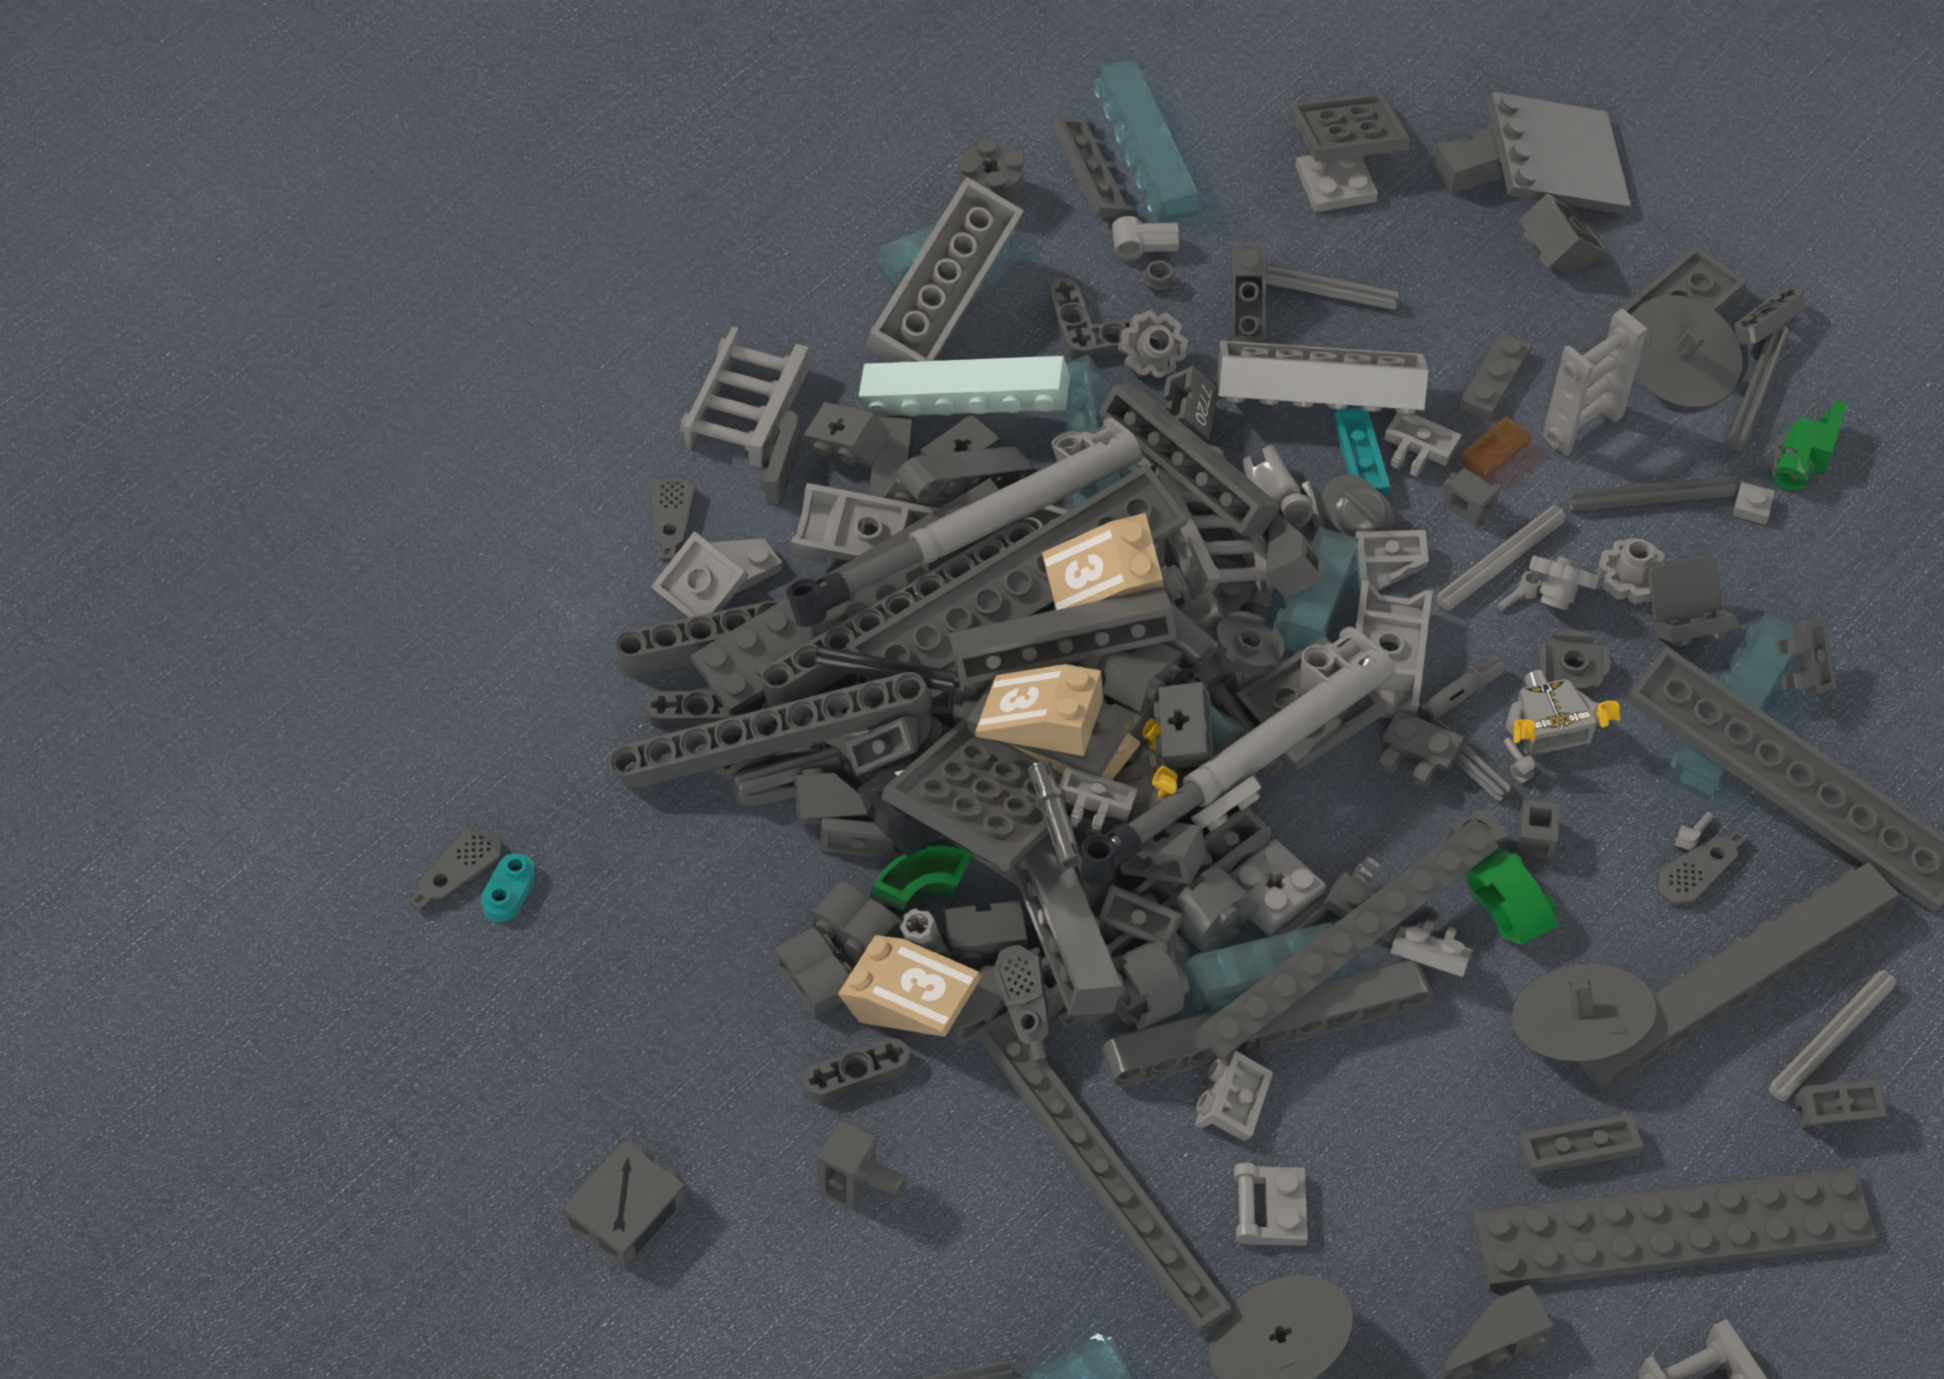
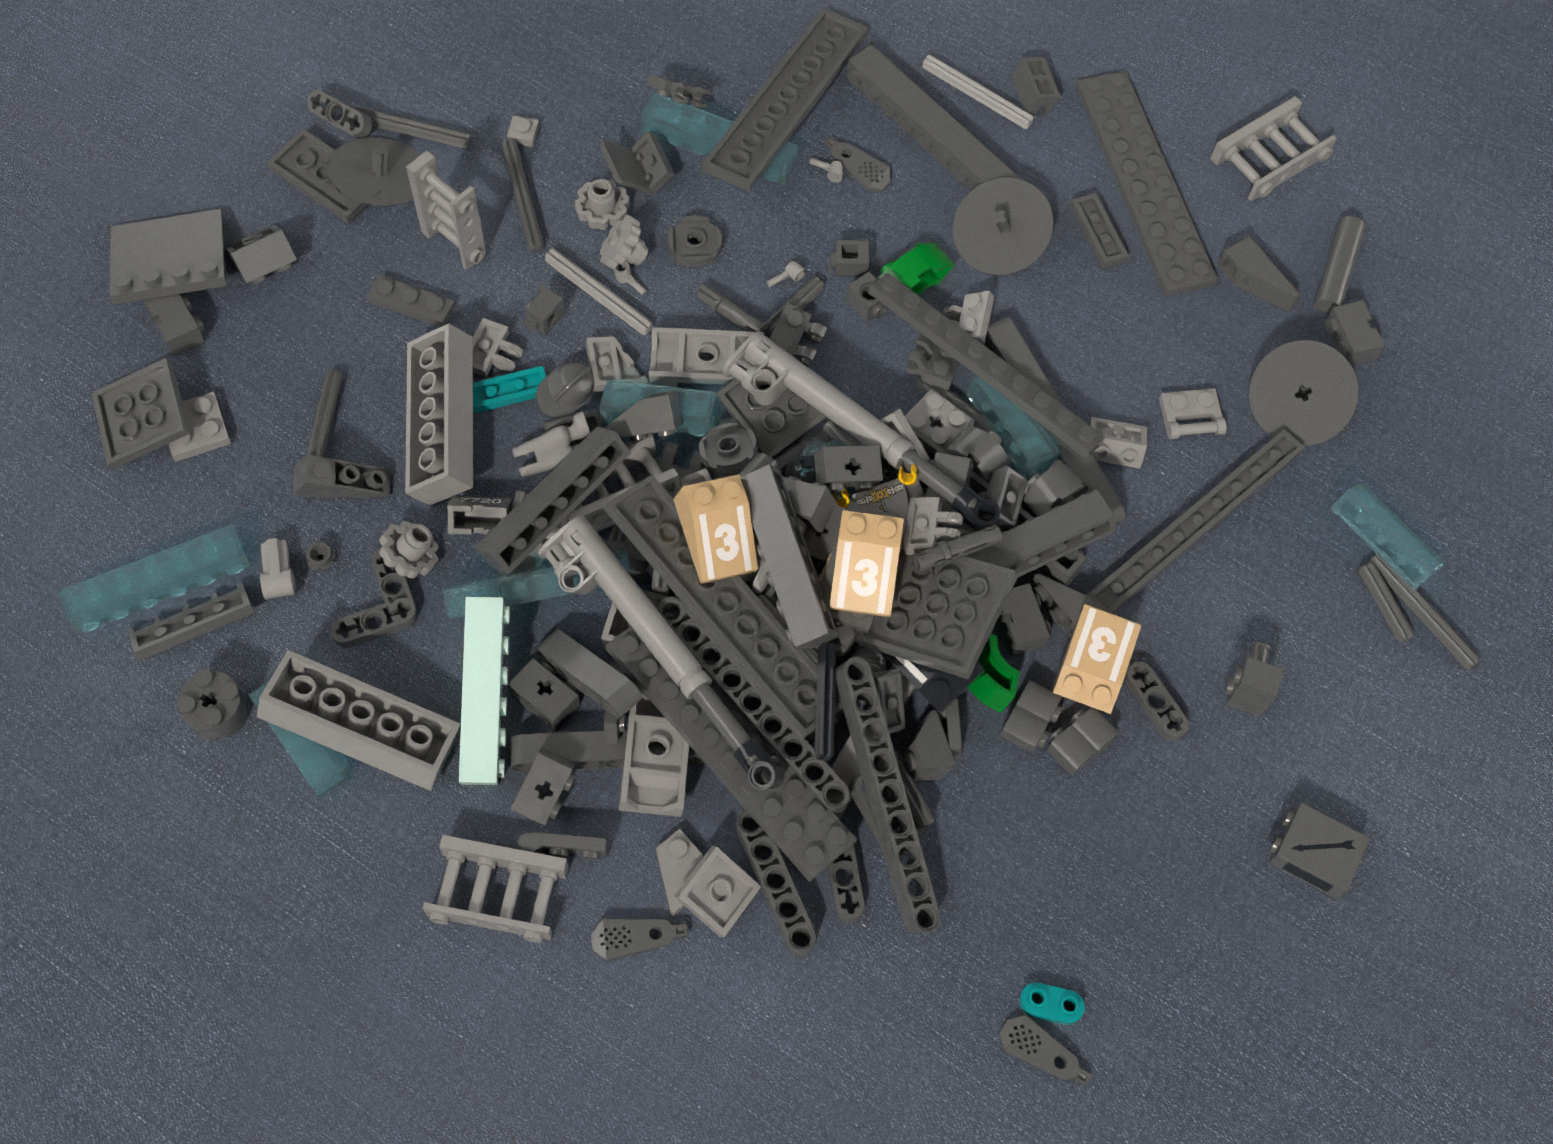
camera: 100 degrees left, 10 degrees up
light grey piece [900,909,951,959] -> none
dark grey piece [993,945,1049,1062] -> none
clear orange plate [1460,416,1532,480] -> none
light grey torso [1505,670,1621,756] -> none
green plate [1772,399,1848,491] -> none

